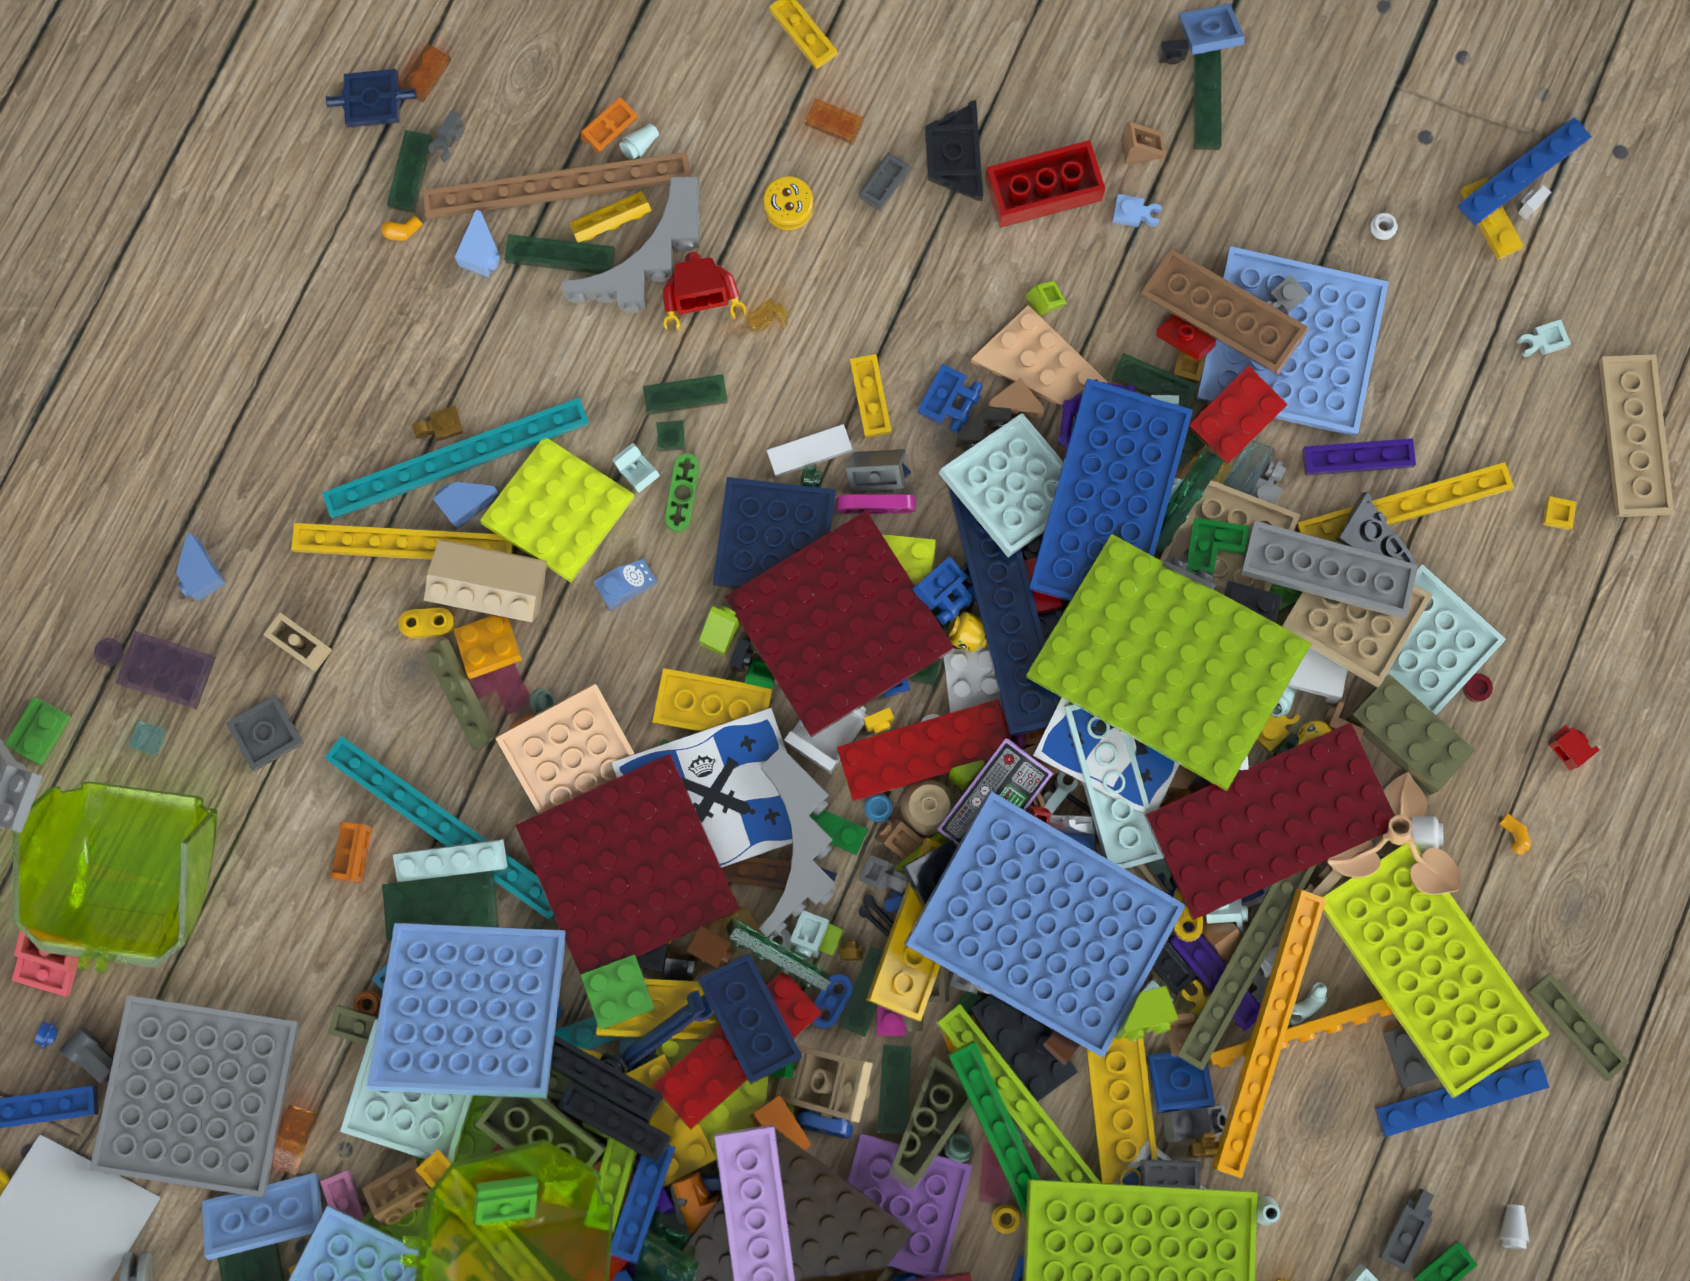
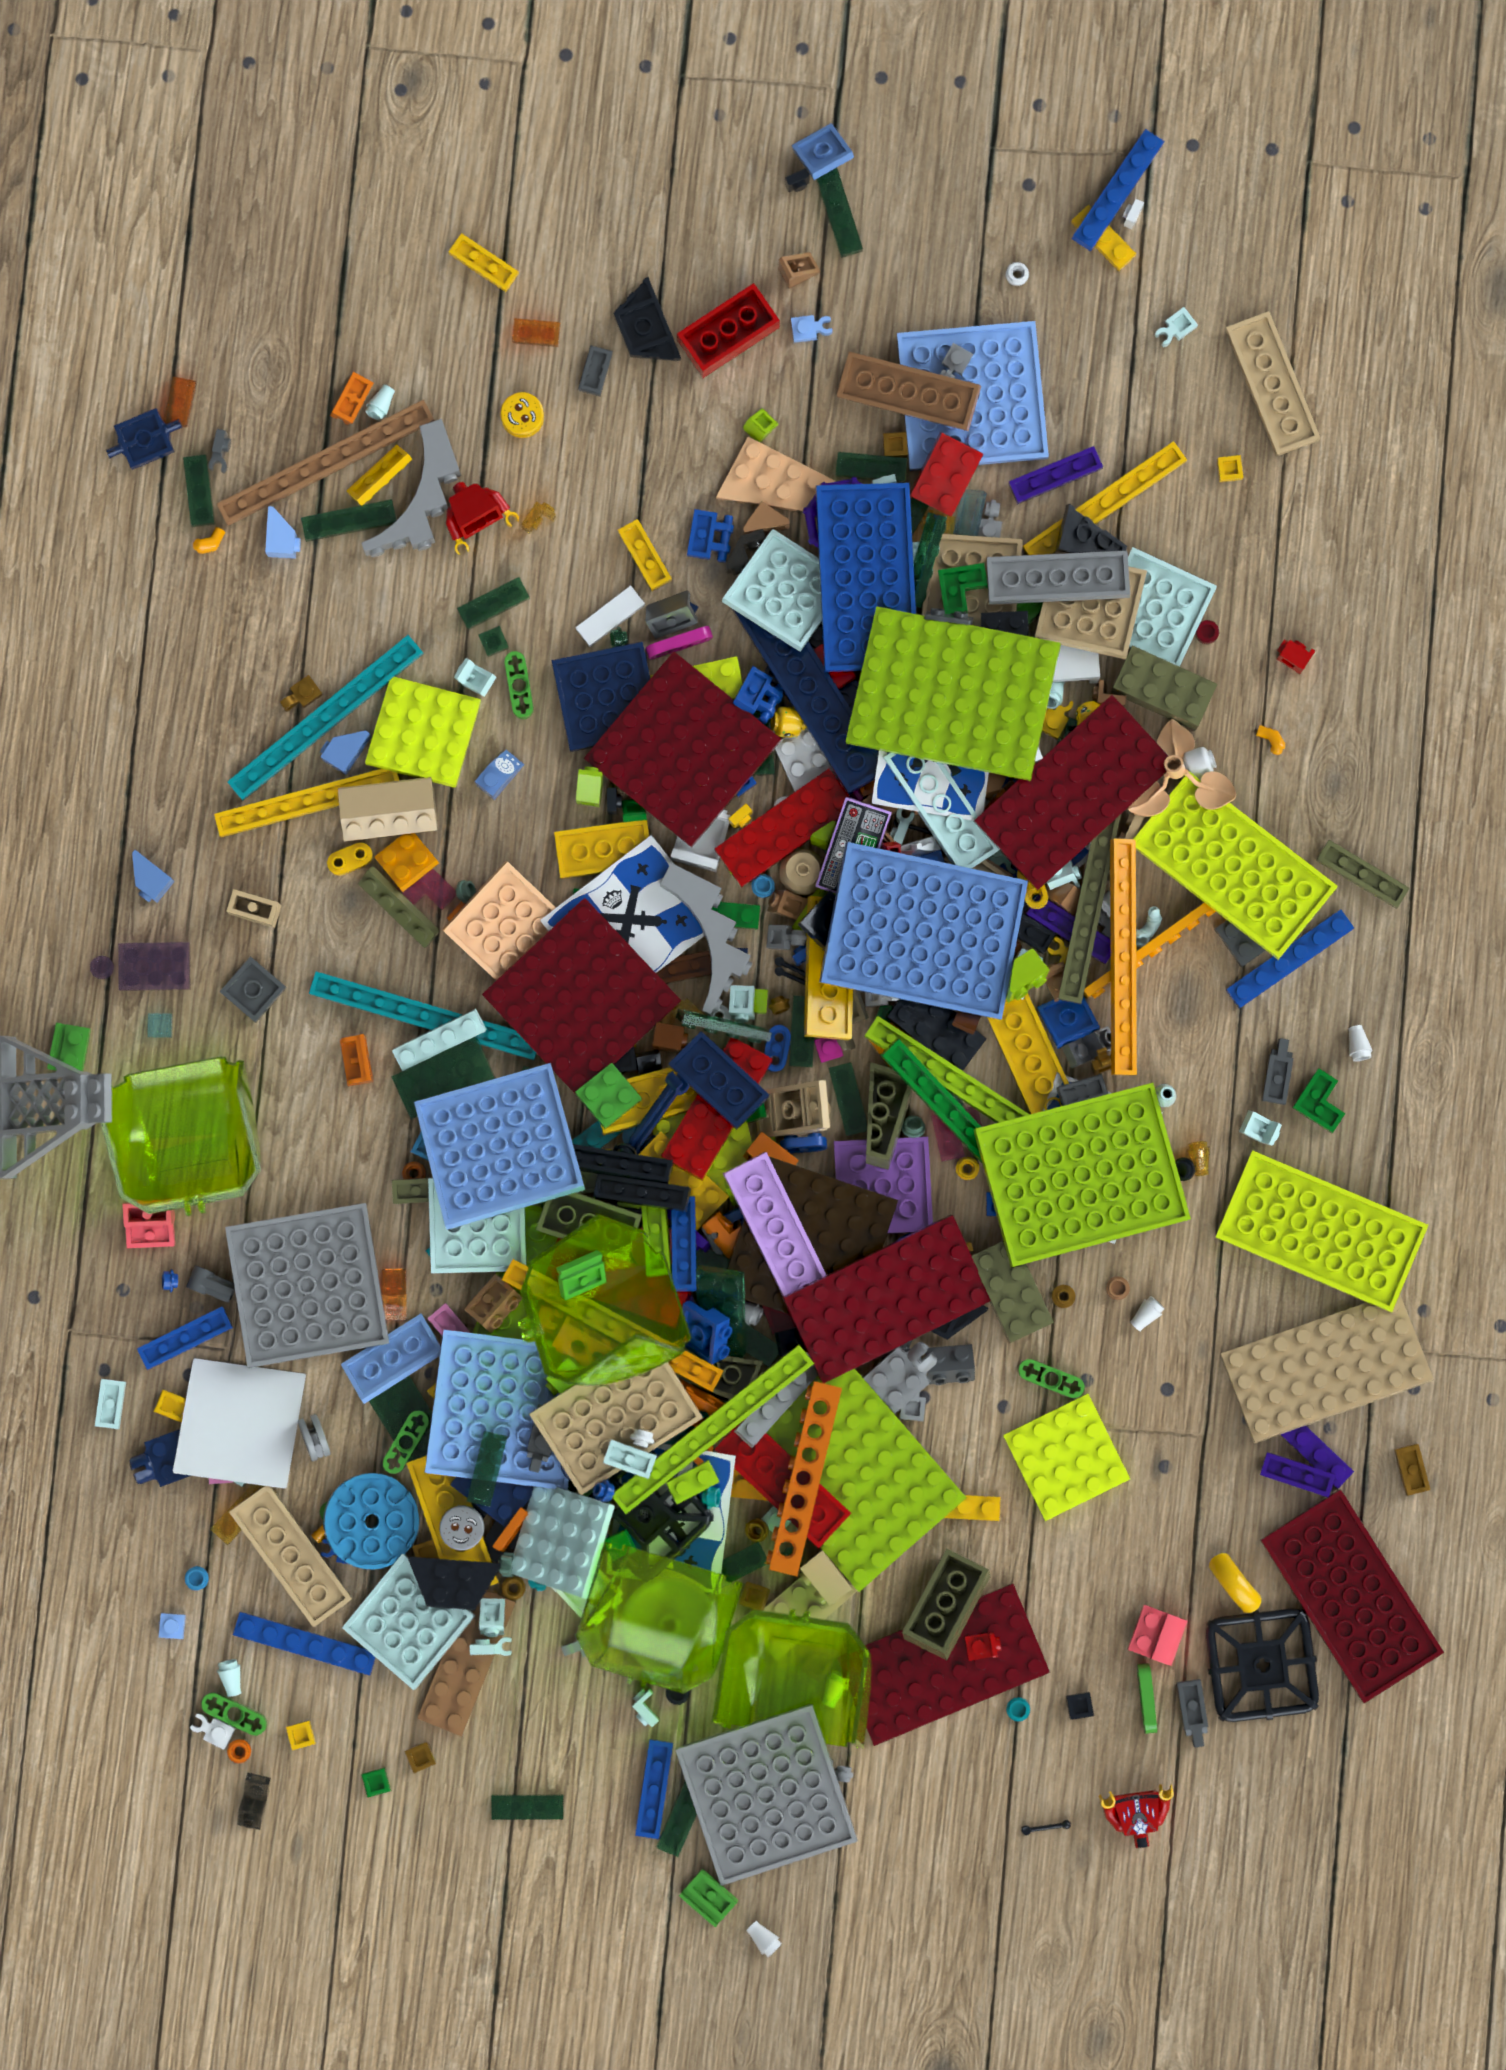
camera: 20 degrees left, 5 degrees up
red plate [1156,315,1216,361] -> none

